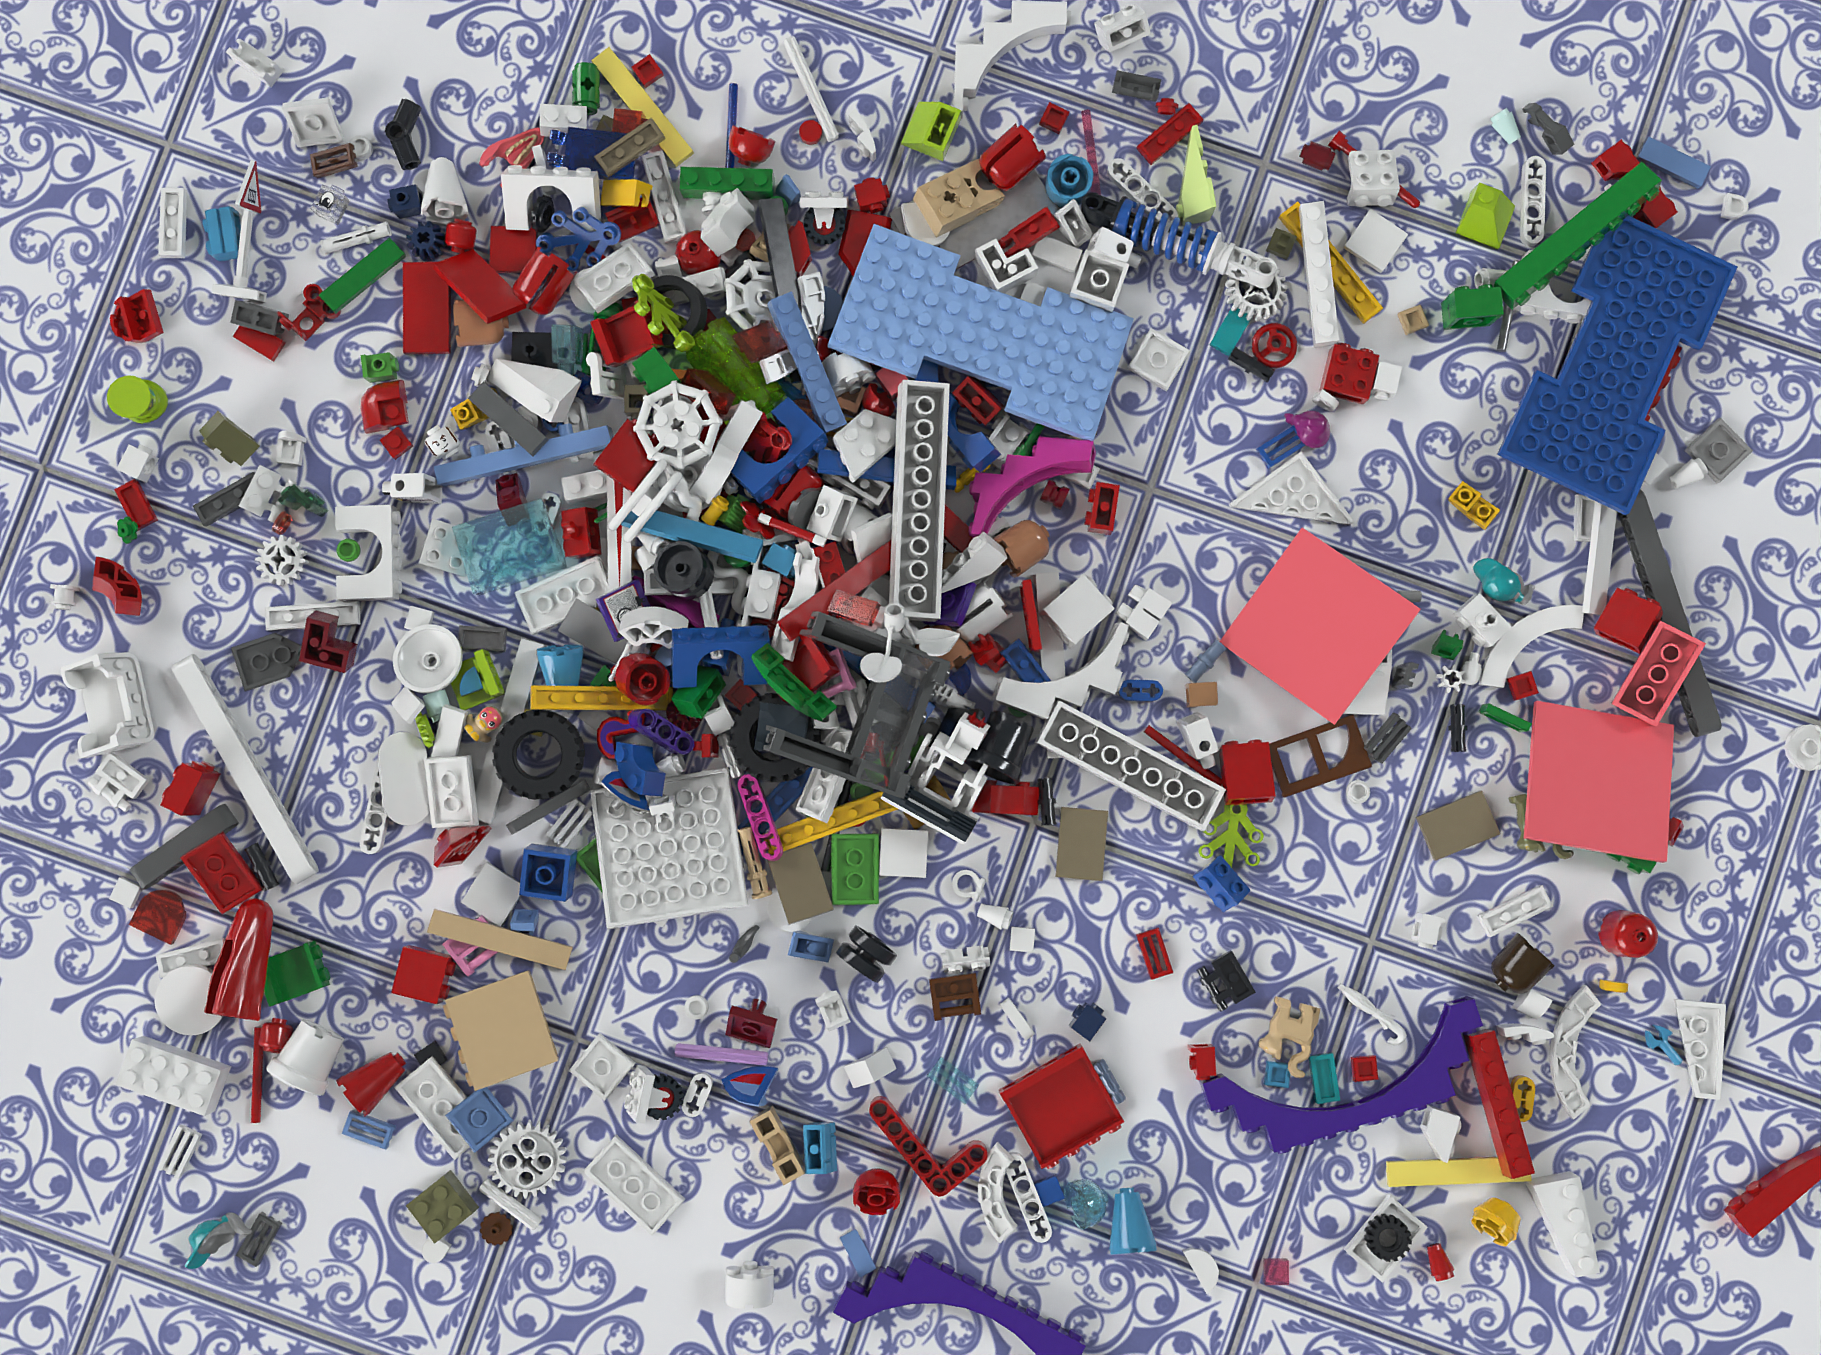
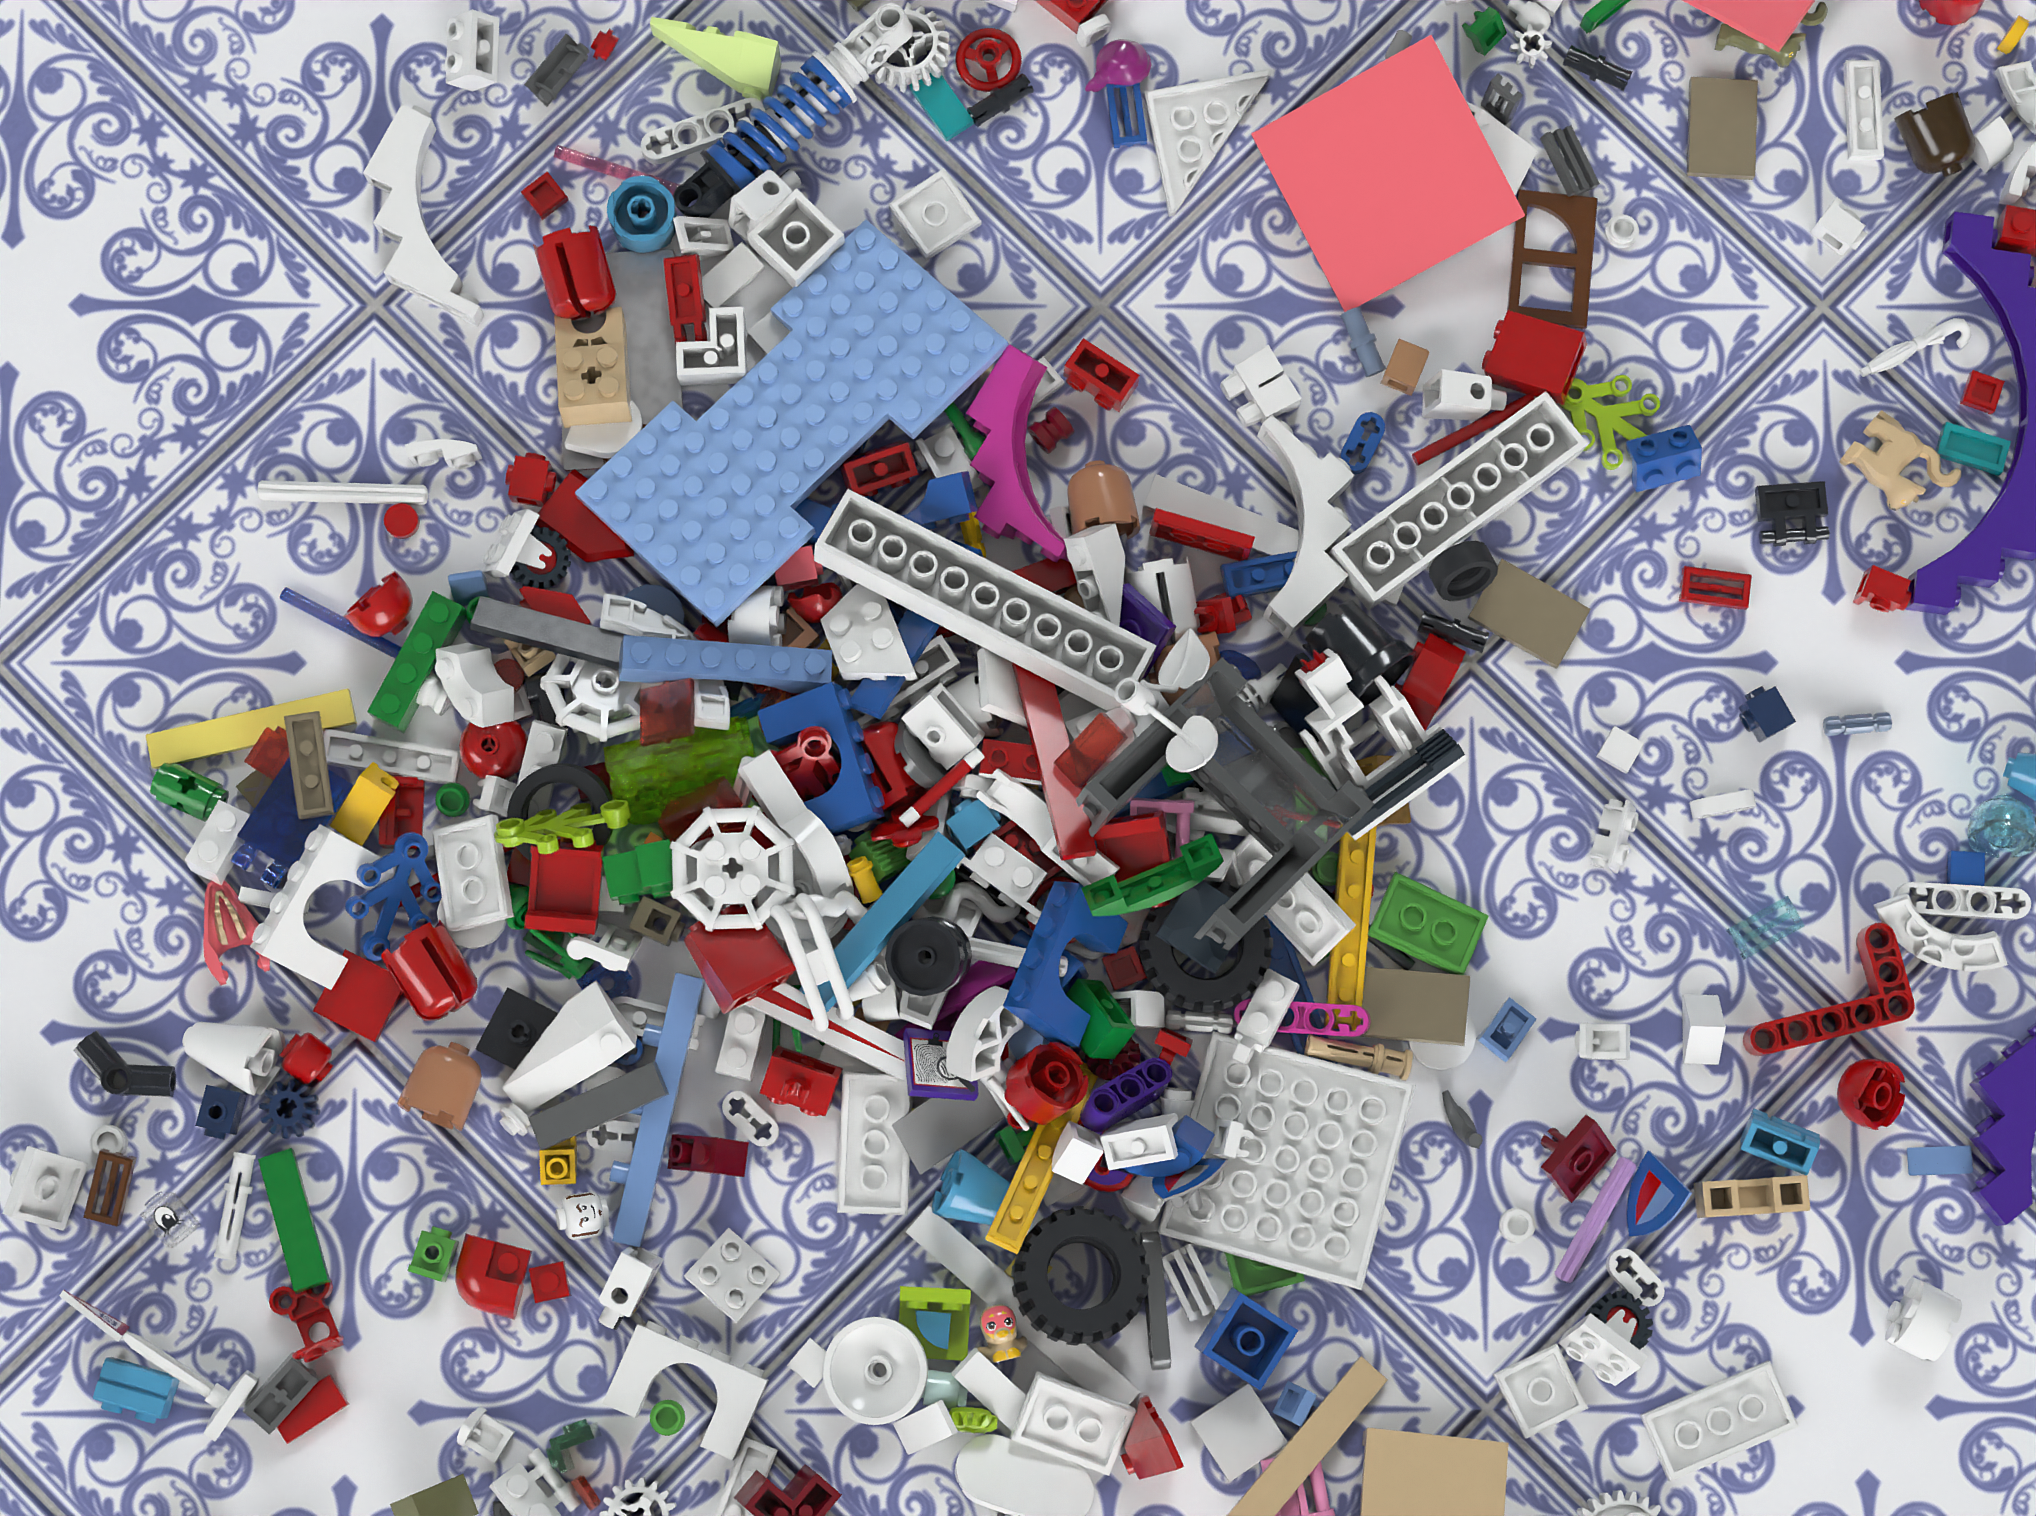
camera: 75 degrees left, 5 degrees down
white plate [158,188,187,258] -> none
red tile [403,262,451,355] -> none
red tile [434,249,527,324] -> none
clear light blue slope [452,498,567,596] -> none
flat silver tile [458,625,507,652] -> none
black gear [530,195,555,233] -> none
clear light blue torso [551,324,583,376] -> none
red plate [631,54,664,88] -> none
black wheel [836,925,897,983] -> none
white tile [879,828,928,878] -> none
lime slope [901,102,961,161] -> none
reddish brown plate [929,972,981,1021] -> none
white piece [952,870,986,901] -> none
white cone [977,903,1014,930] -> none
red panel [999,1044,1124,1169] -> none
white panel [1039,574,1115,649] -> none
red tile [1136,103,1204,165] -> none
dark azure tile [1264,1060,1290,1088] -> none
none -> green plate [435,782,470,817]
none -> white brick [1052,1121,1103,1185]
none -> white panel [1100,1113,1178,1170]
none -> white hinge [1232,969,1300,1066]
none -> black tyre [1429,540,1498,601]

